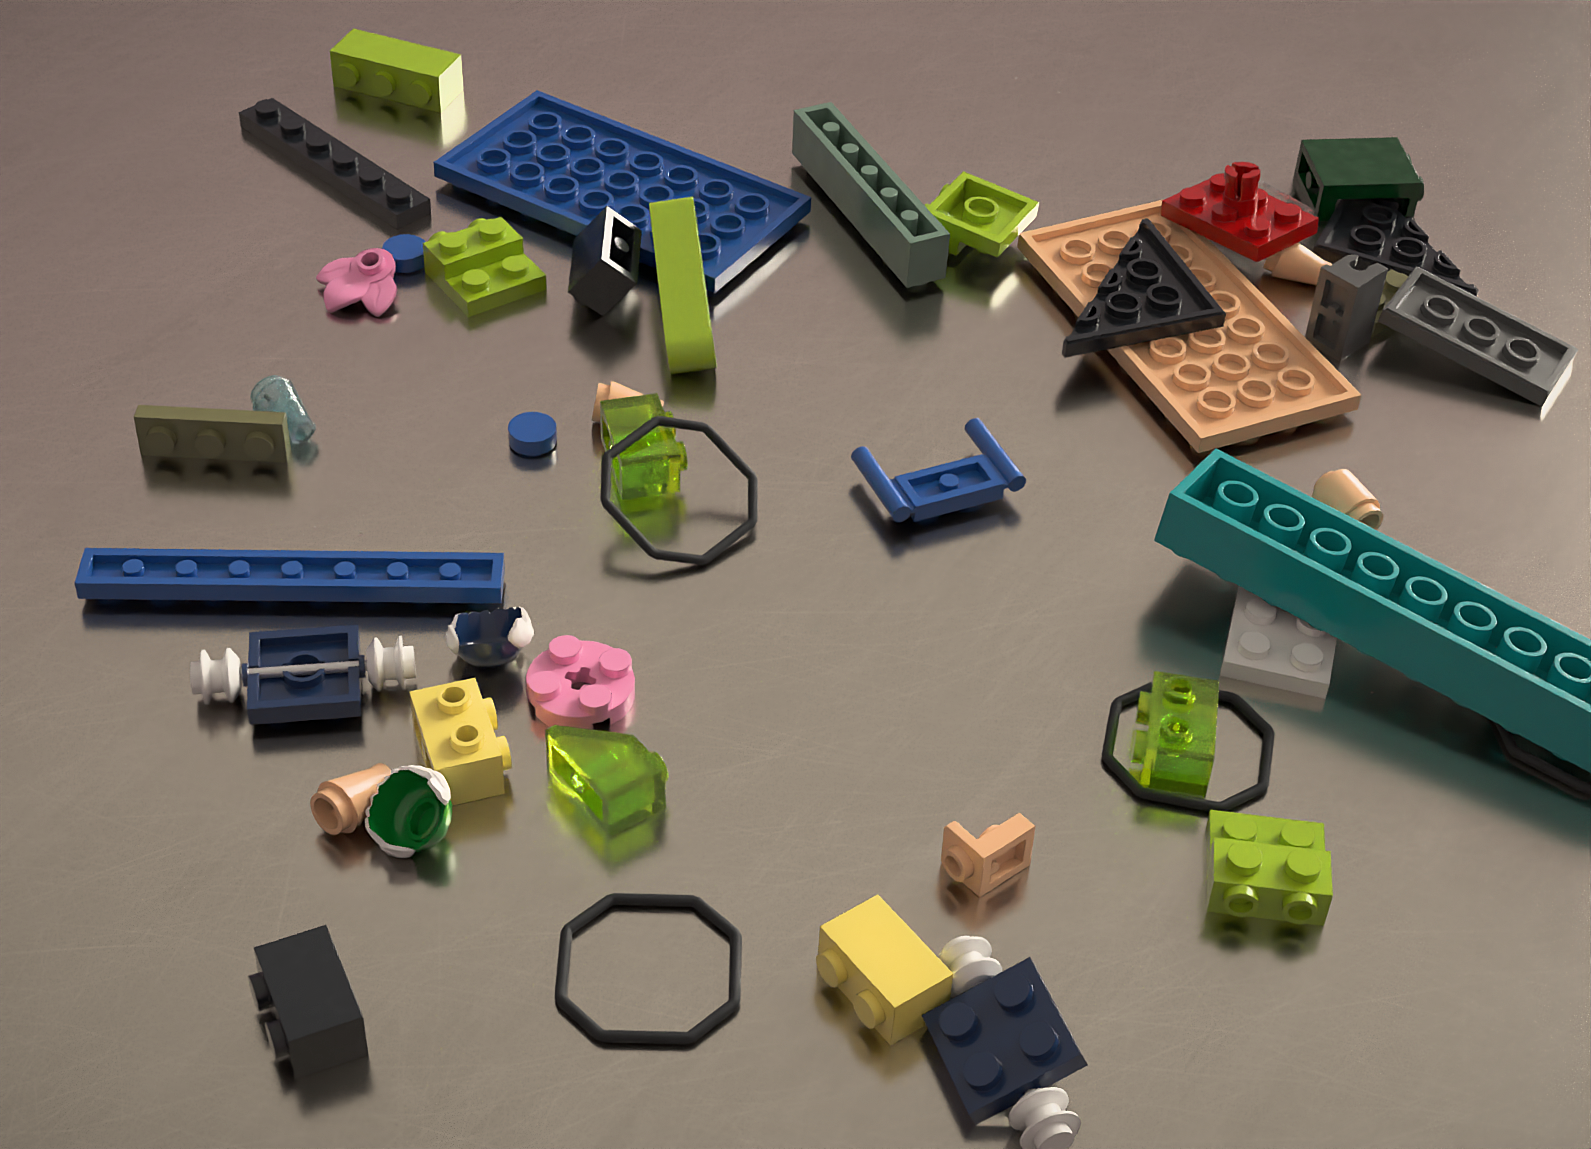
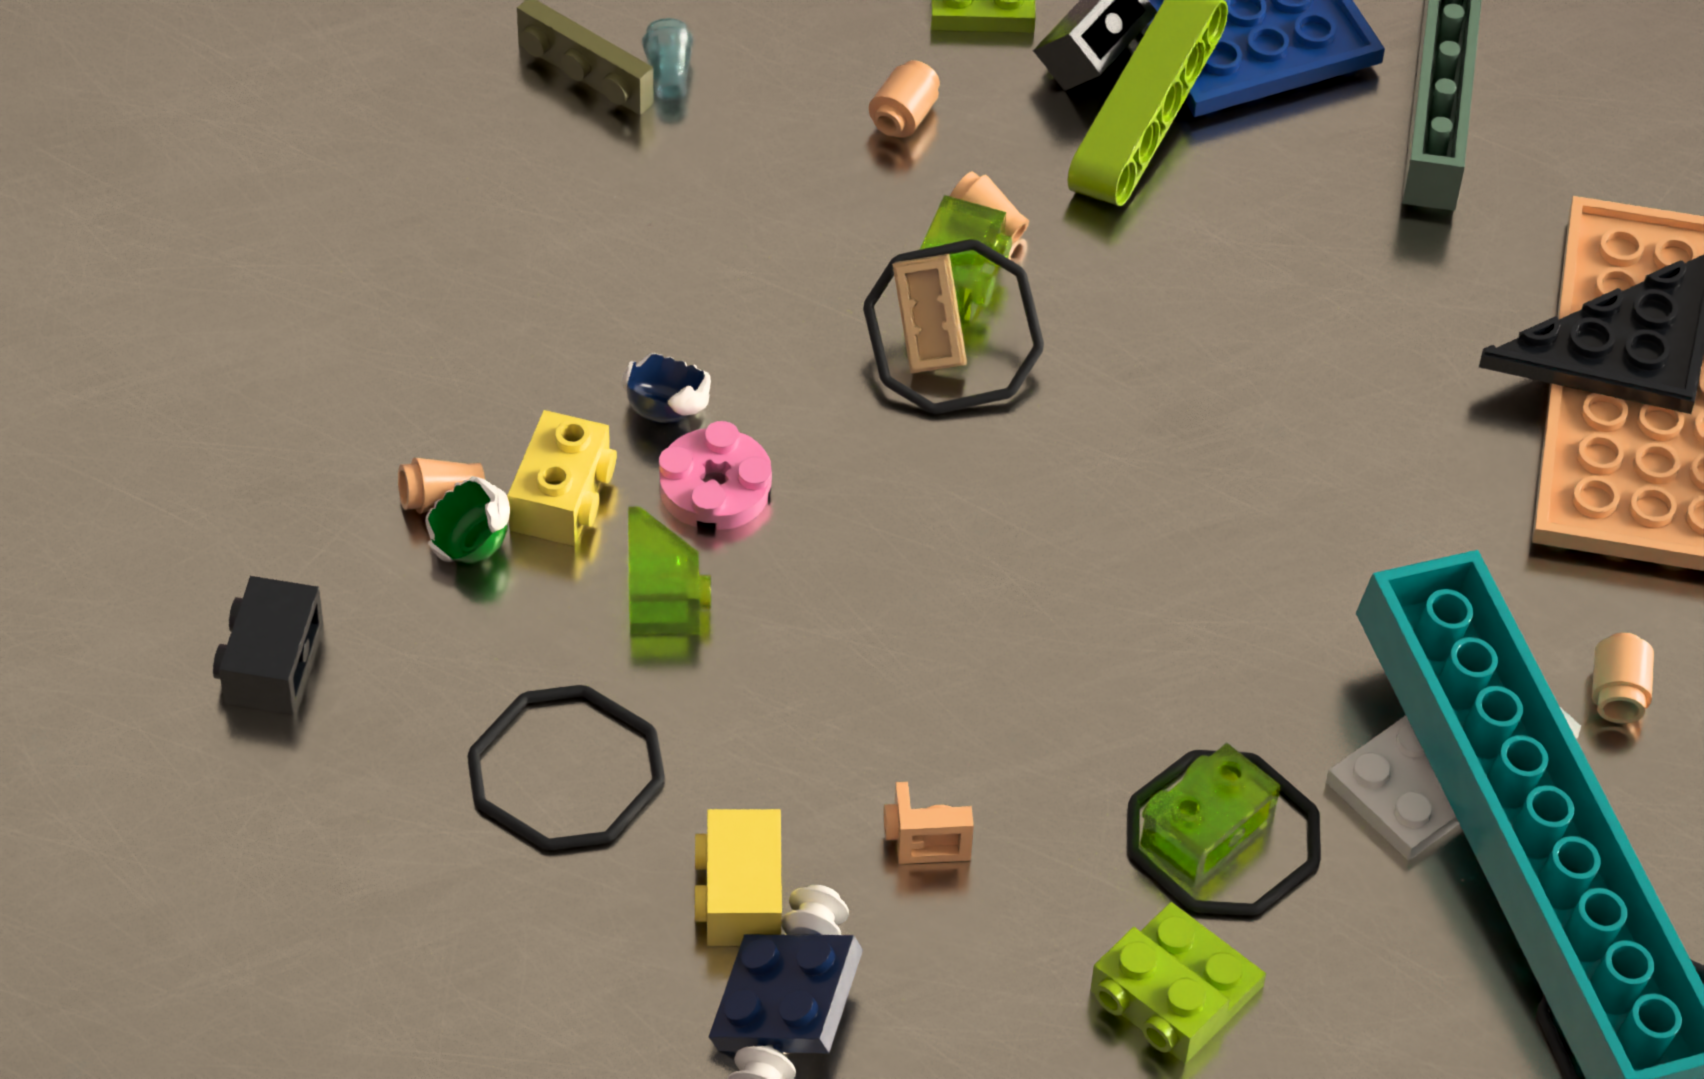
camera: 35 degrees right, 10 degrees up
blue plate [74,548,505,604] -> none
dark blue plate [190,624,416,725] -> none
blue tile [508,412,557,456] -> none
blue plate [851,418,1026,522] -> none
lime plate [925,171,1039,258] -> none
none -> light nougat brick [869,60,940,138]
none -> tan plate [892,254,967,373]

